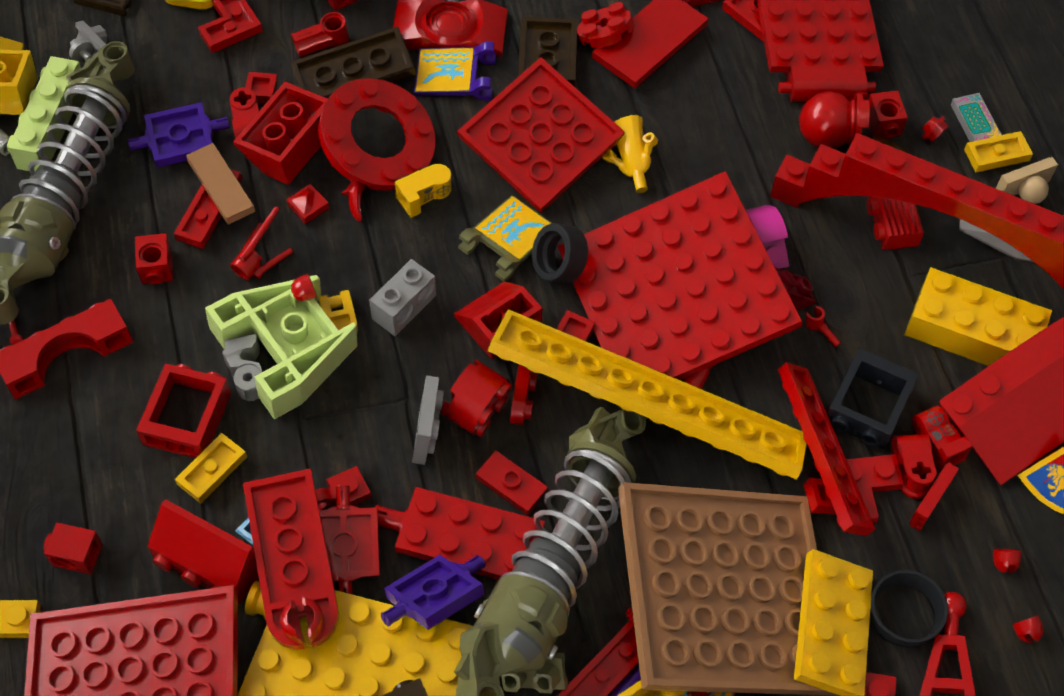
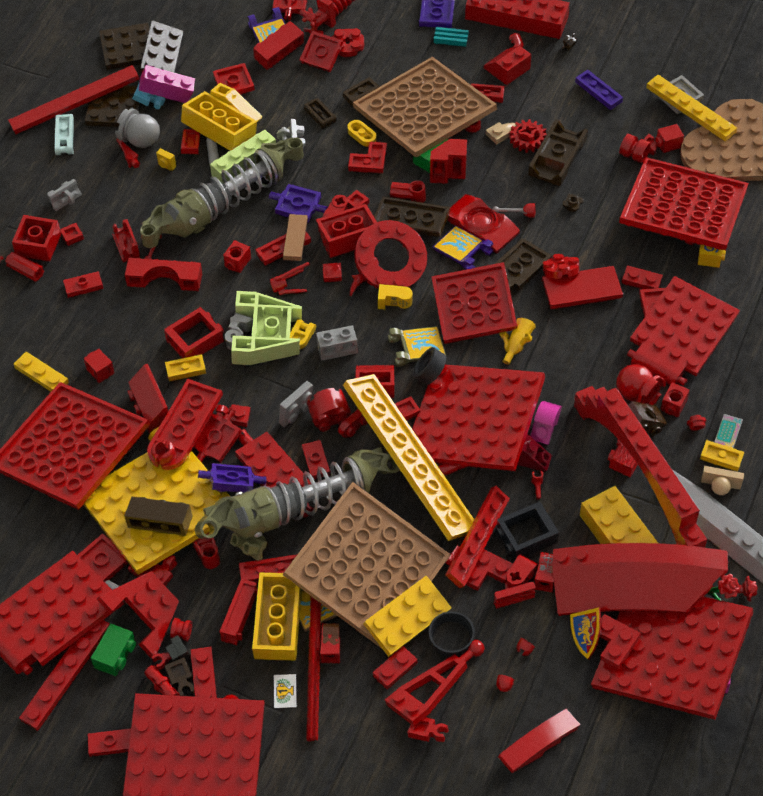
camera: 40 degrees right, 5 degrees down
red hinge [291,274,317,301] -> none

